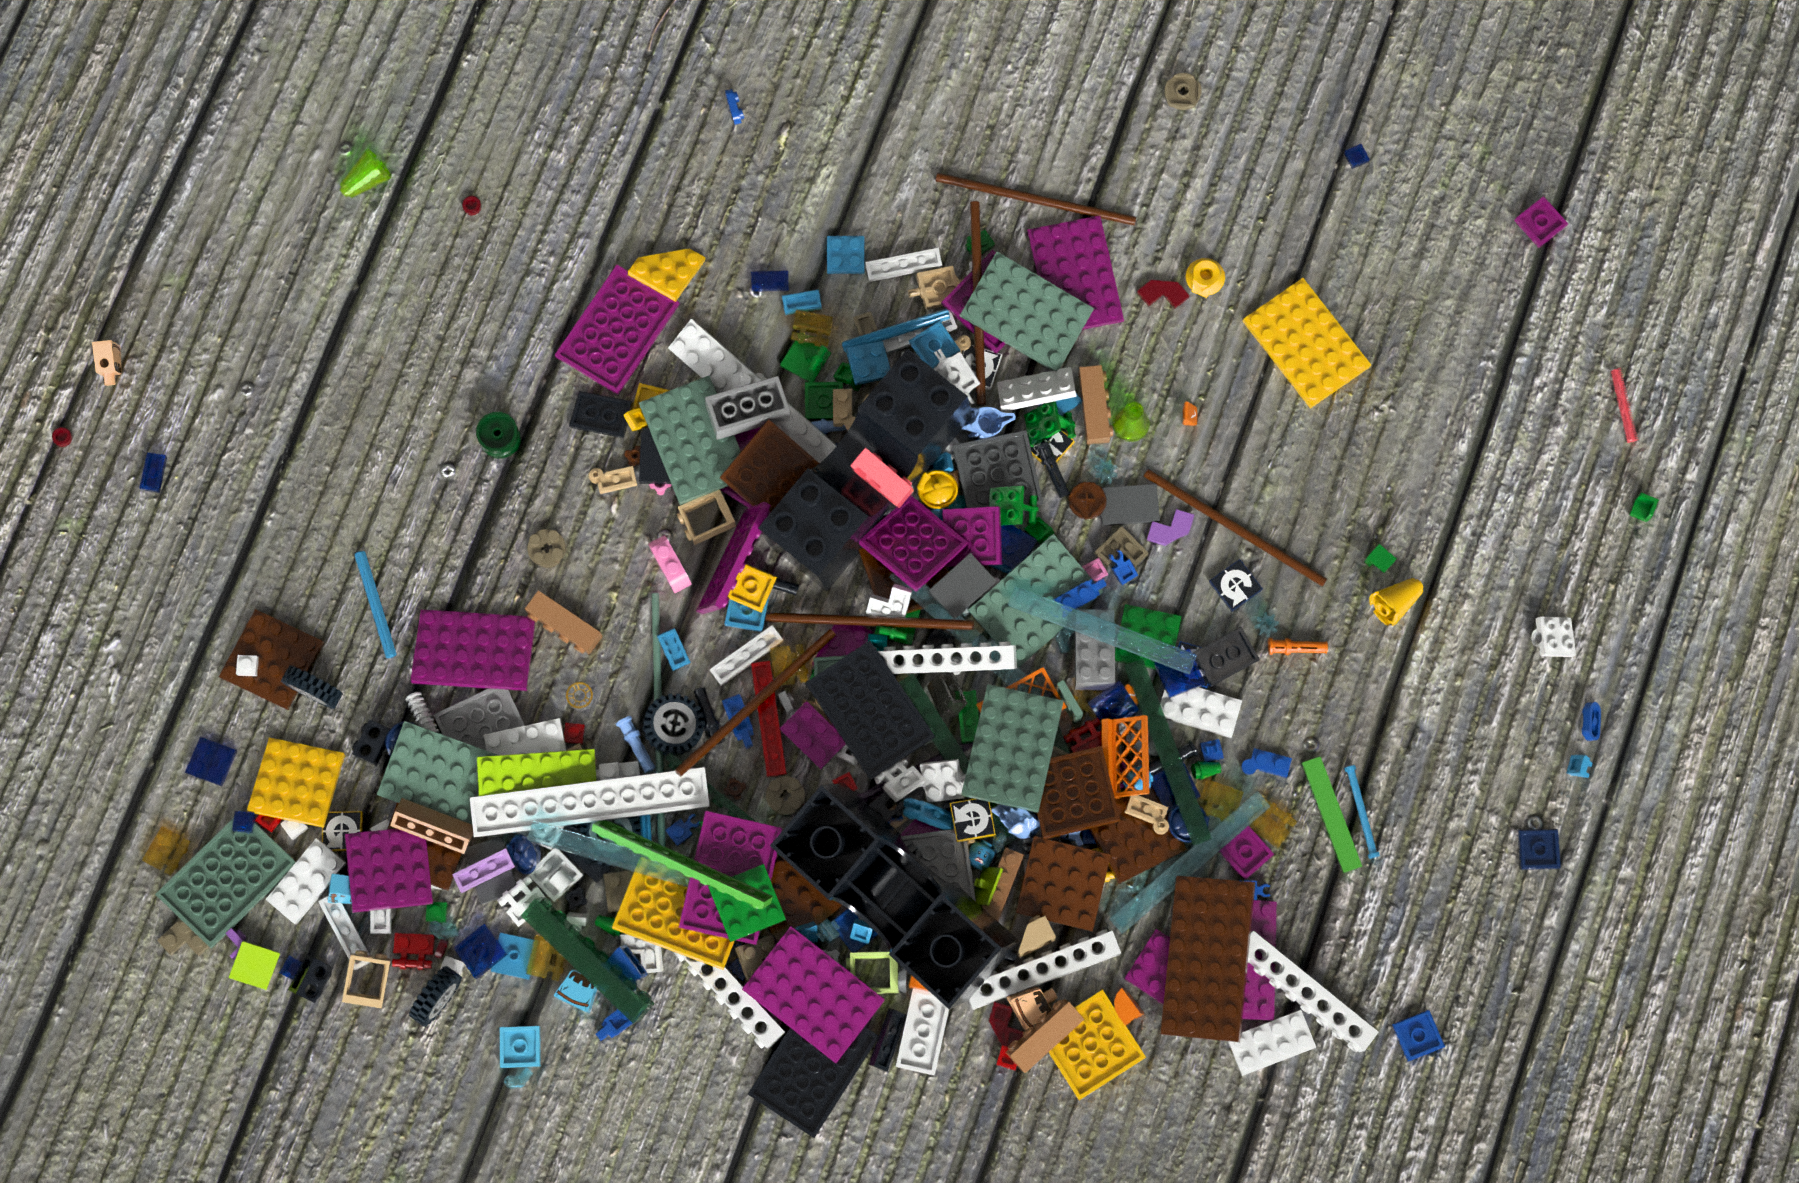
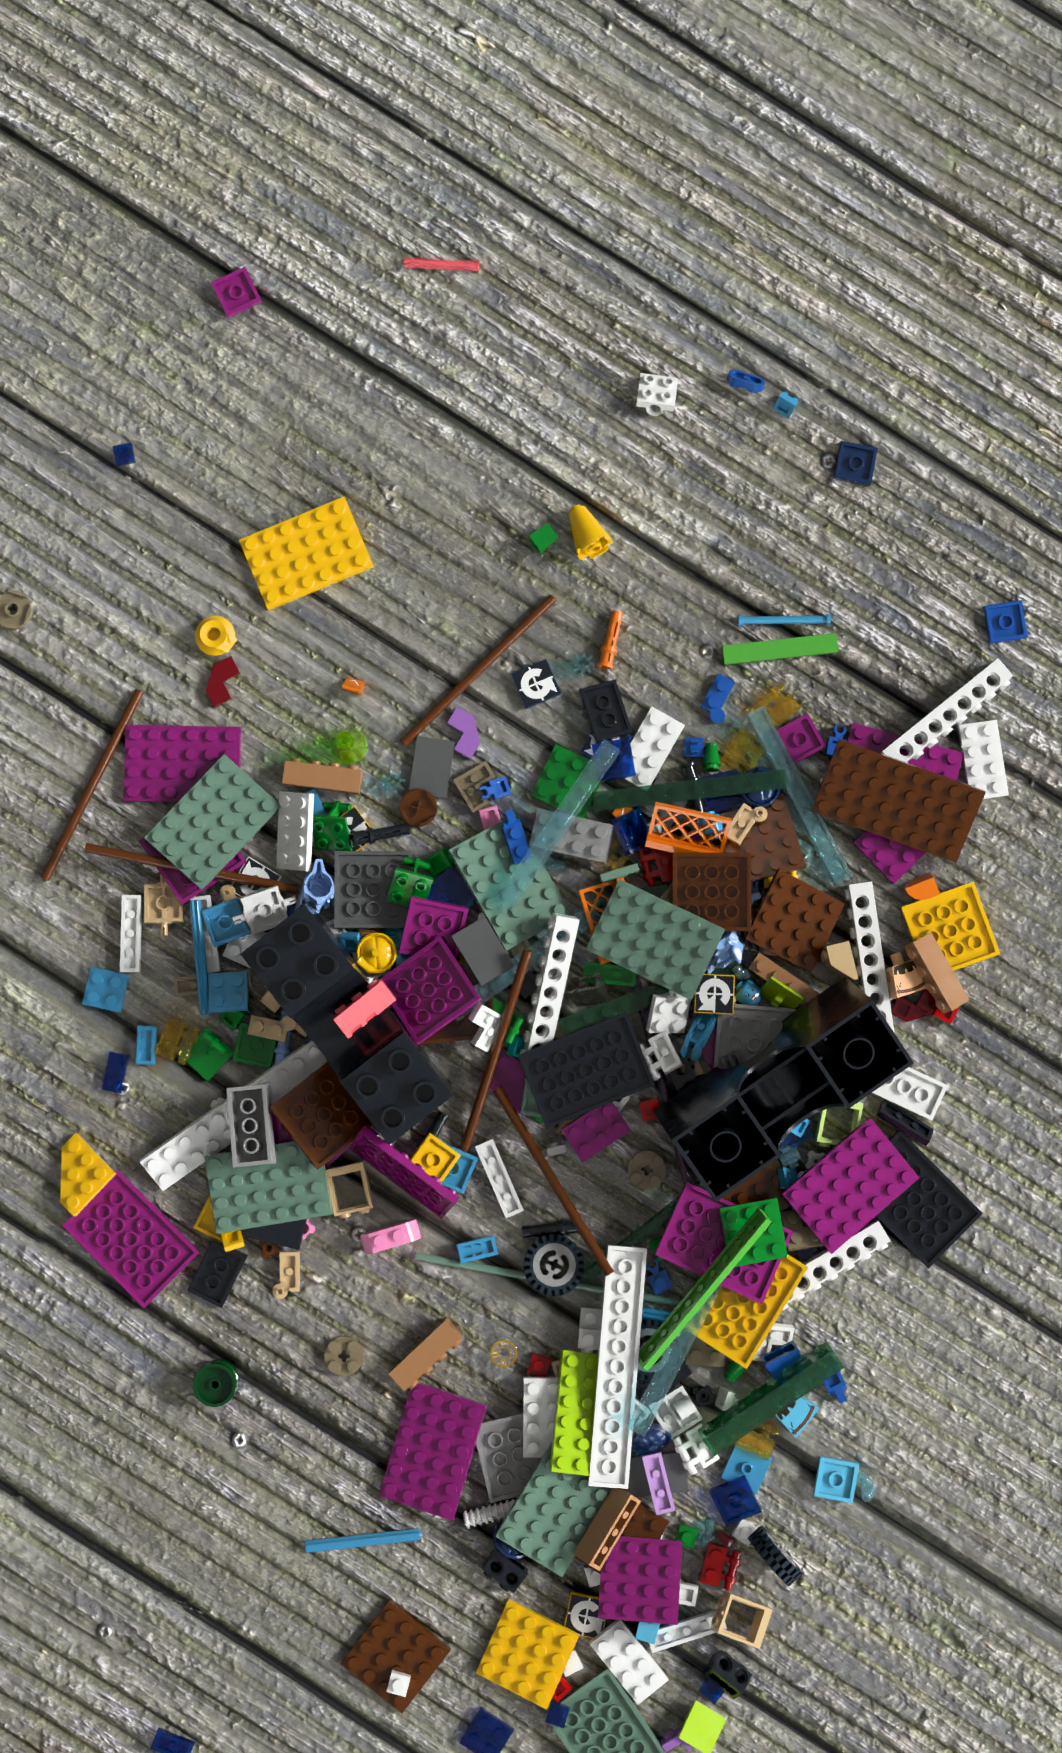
camera: 80 degrees left, 10 degrees up
black wheel [281,665,343,709] -> none
light blue pin [616,716,656,774] -> none
blue hinge [722,694,754,749] -> none
reddish brown plate [724,778,746,800] -> none
red plate [751,661,787,778] -> none
clear yellow plate [770,644,809,685] -> none
green bracket [965,230,995,255] -> none
green panel [1629,493,1659,522] -> none

